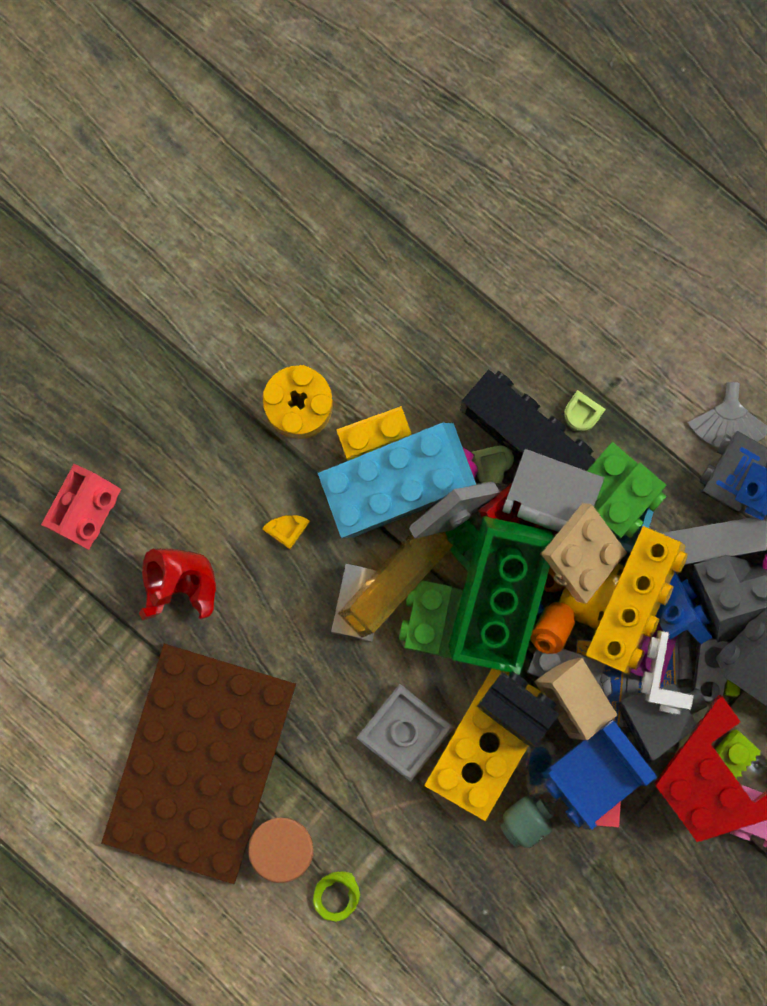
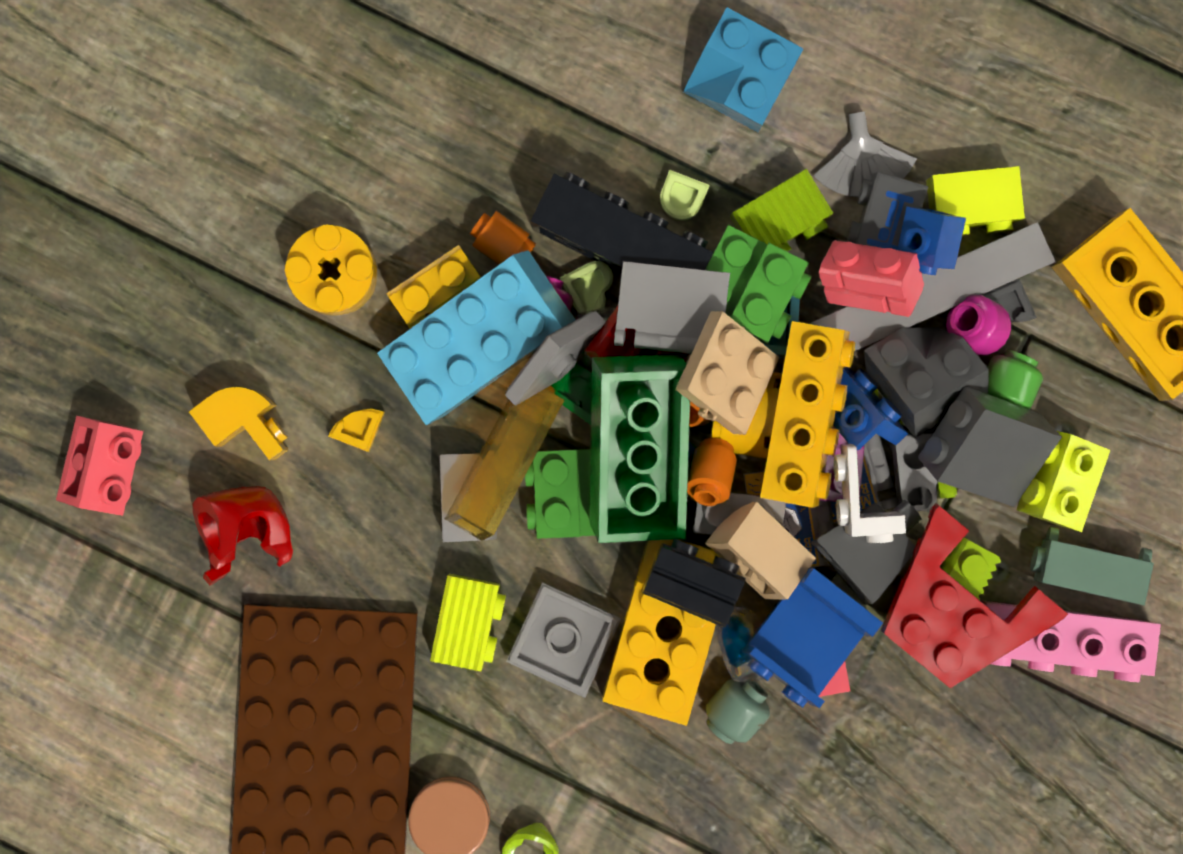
camera: 20 degrees left, 5 degrees up
none -> yellow brick [189,387,288,460]
none -> neon yellow brick [430,574,506,671]
none -> orange brick [470,210,536,265]
none -> dark azure slope [683,7,804,133]
none -> lime brick [730,169,833,252]
none -> coral brick [819,240,924,317]

